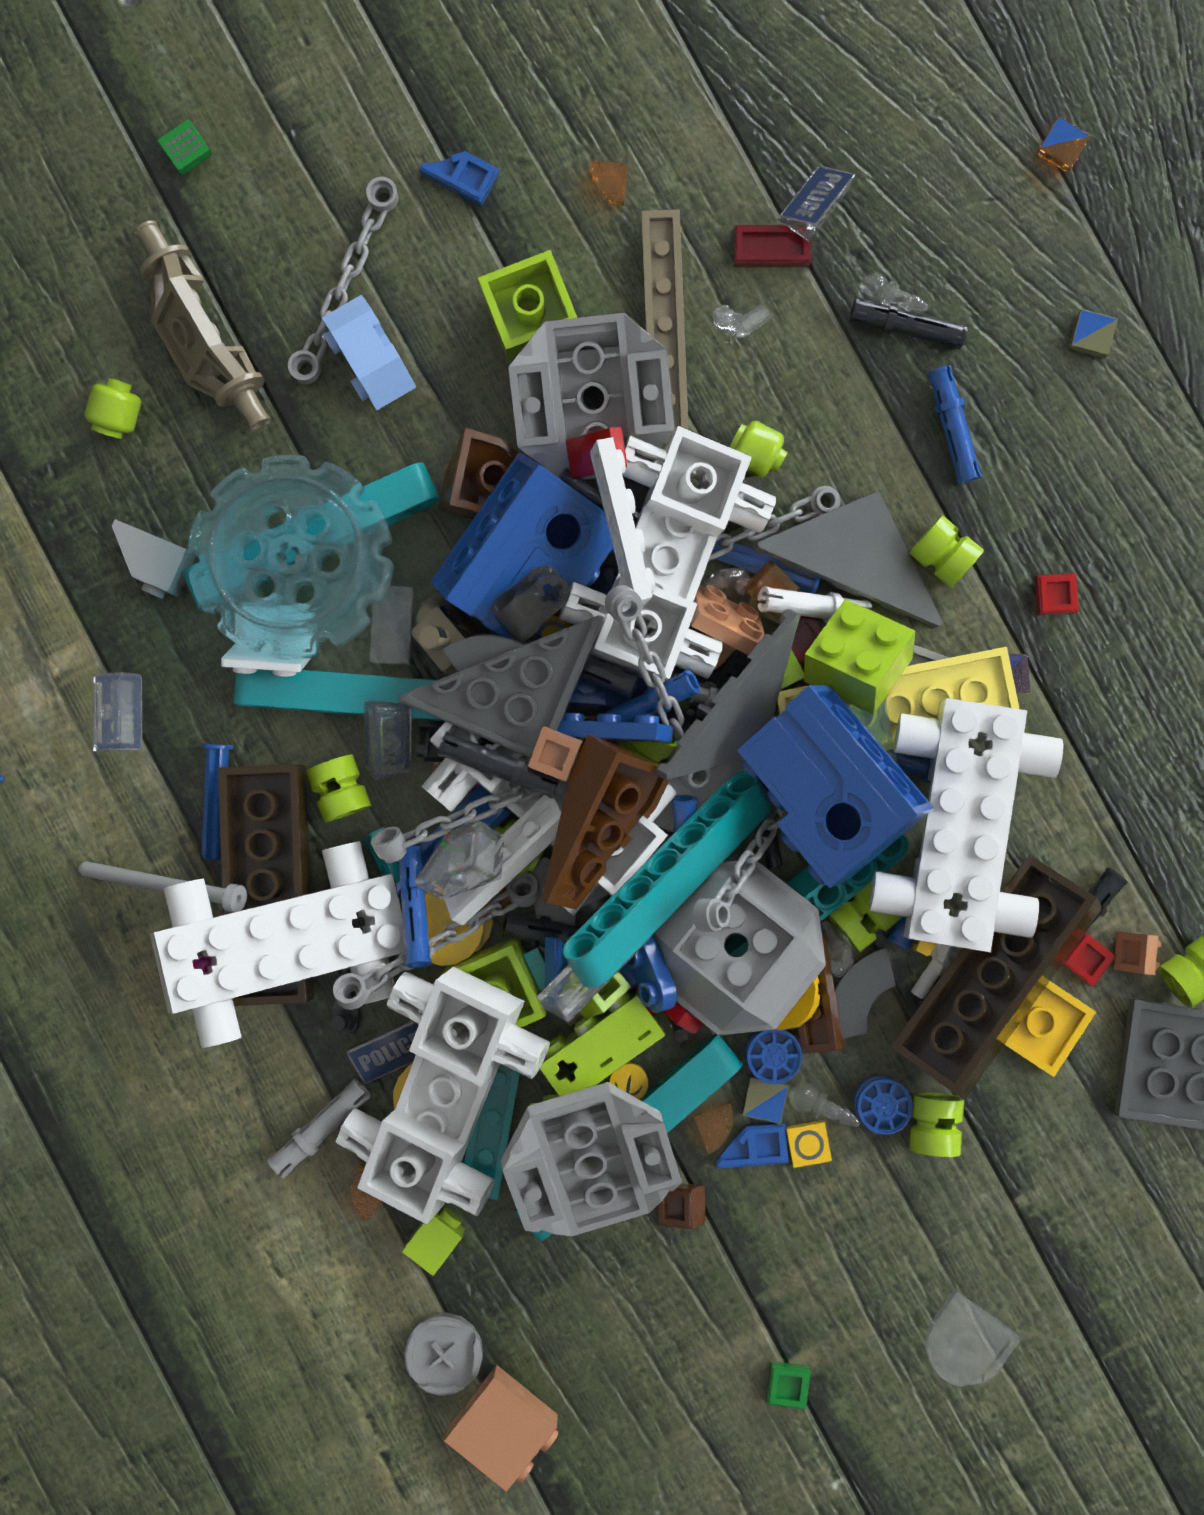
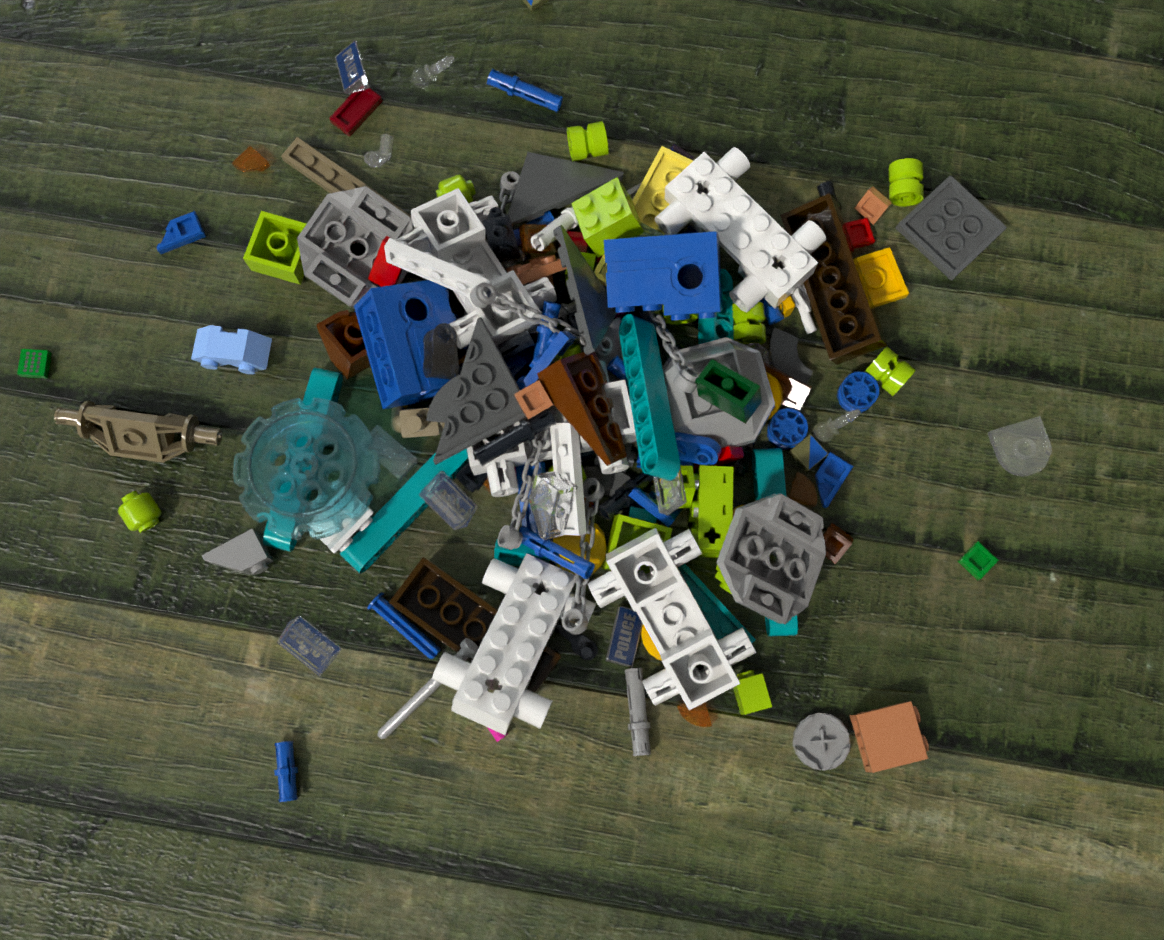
camera: 55 degrees left, 10 degrees down
light grey piece [288,177,399,385] -> none
lime wheel [305,754,372,823] -> none
yellow tile [786,1120,832,1168] -> none
black pin [849,297,968,350] -> none
red tile [1034,573,1079,615] -> none
none -> black hinge [482,207,521,262]
none -> dark green brick [695,359,762,424]

